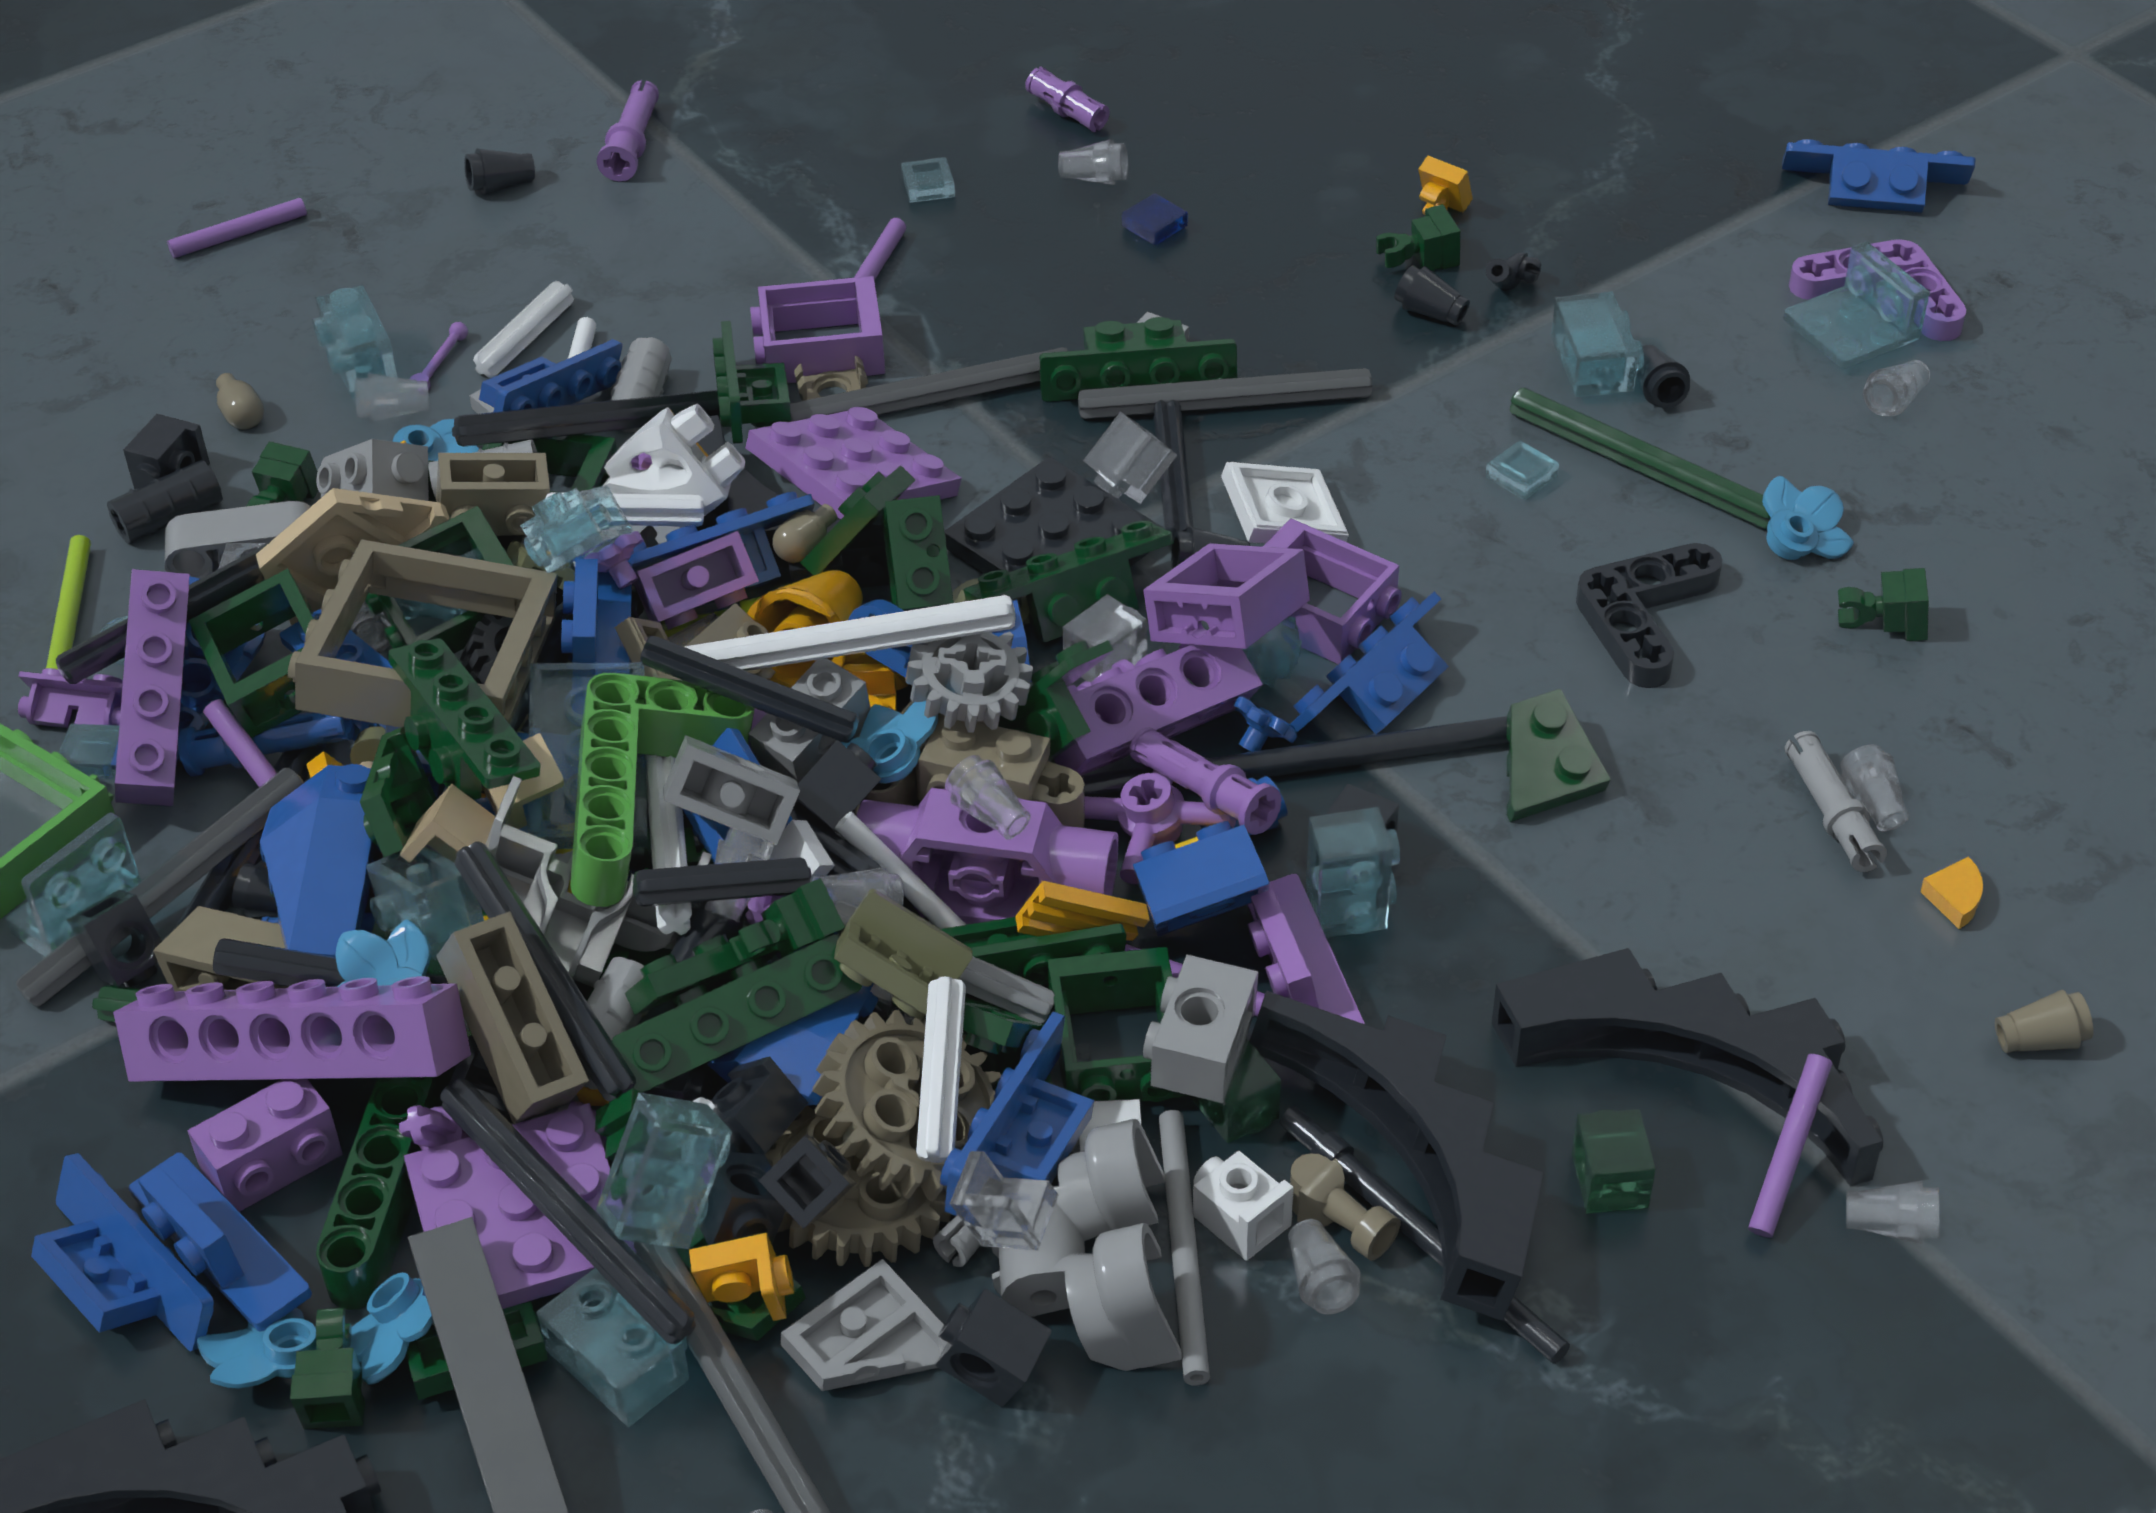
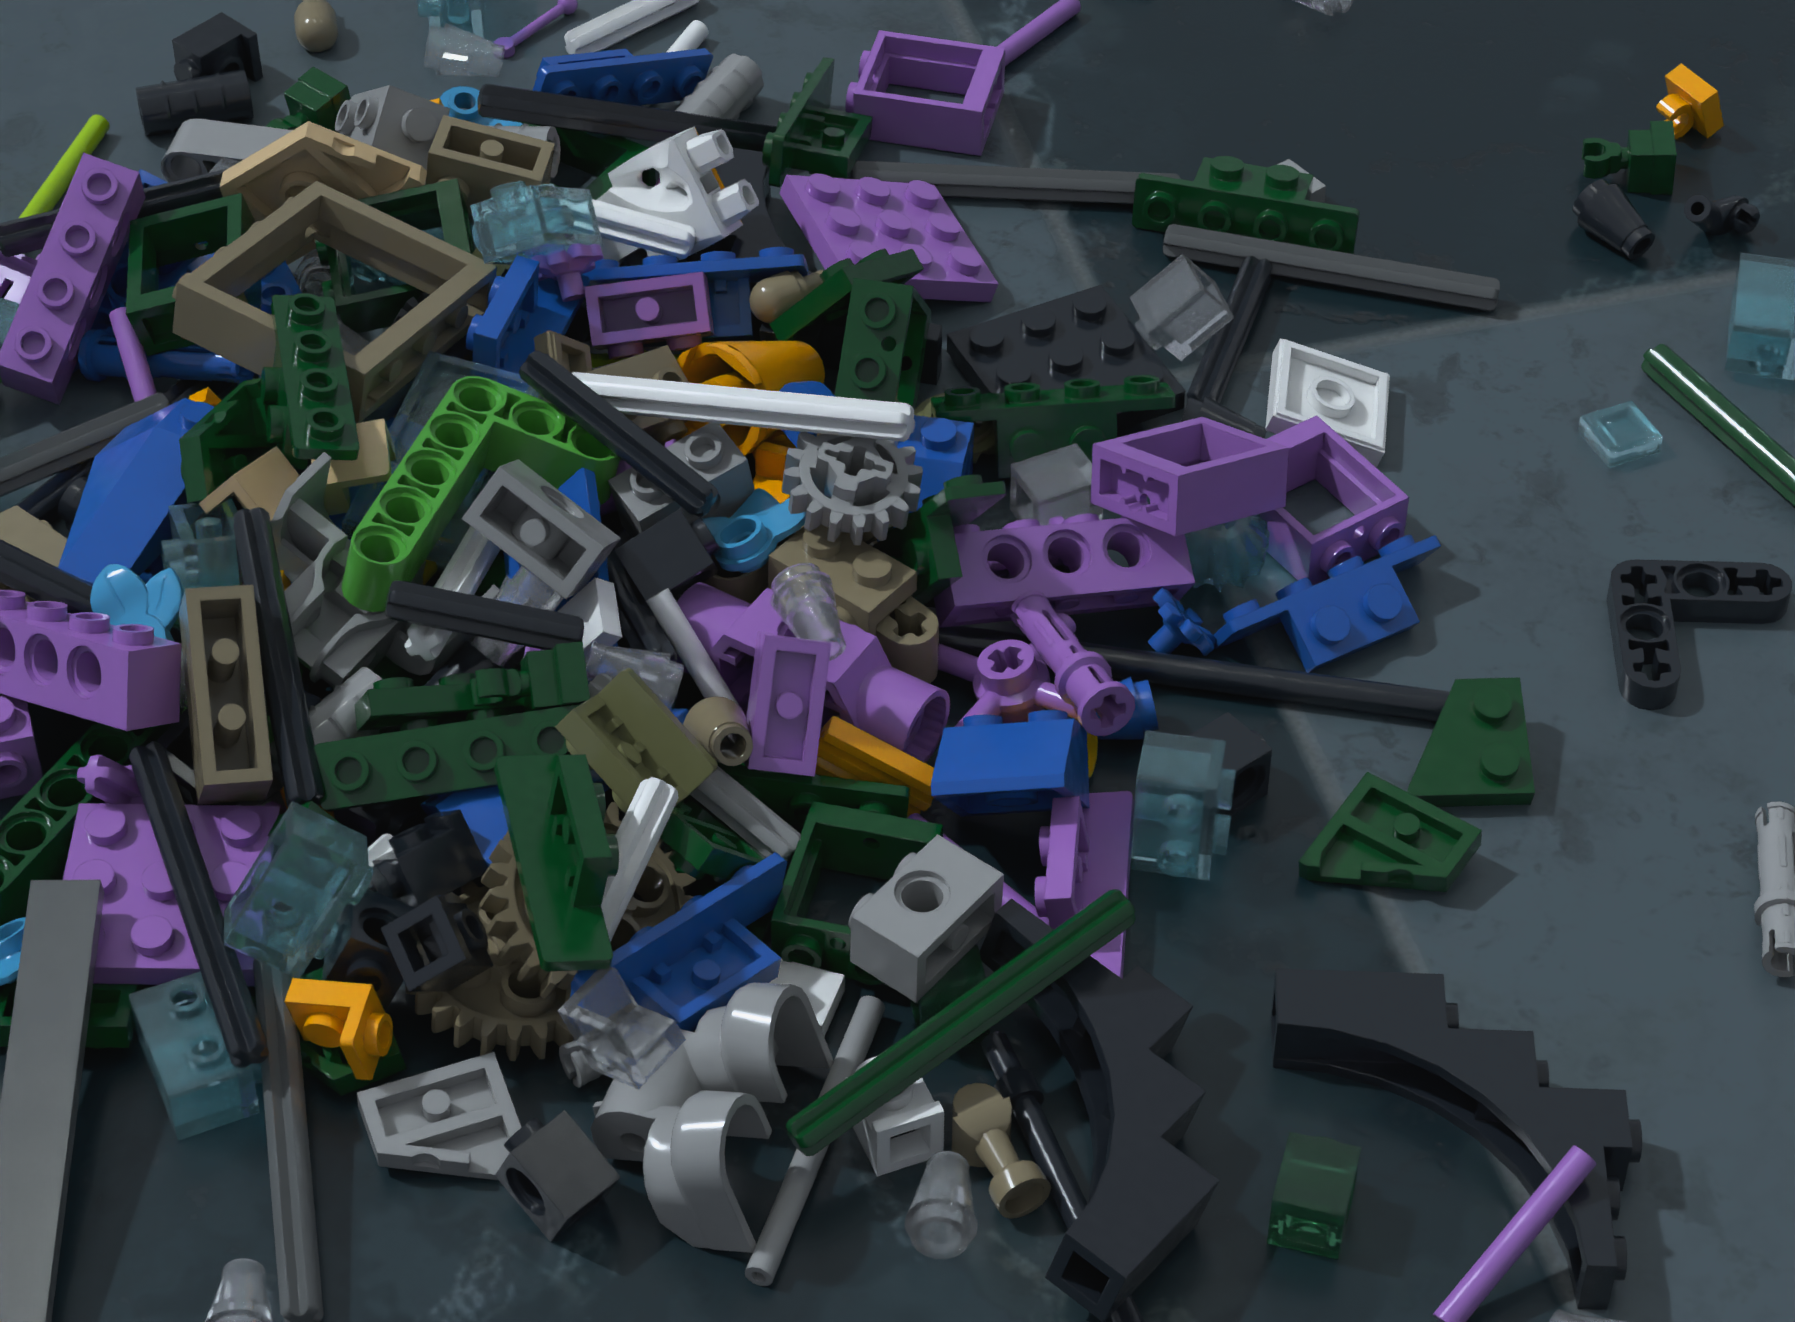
camera: 20 degrees right, 0 degrees up
dark tan piece [794,356,868,401] -> none
clear blue tile [1122,193,1188,245] -> none
none -> dark green bracket [494,754,619,972]
none -> dark tan cone [683,697,753,766]
none -> medium lavender panel [743,631,831,776]
none -> dark green axle [786,889,1136,1156]
none -> dark green wing [1298,772,1482,892]

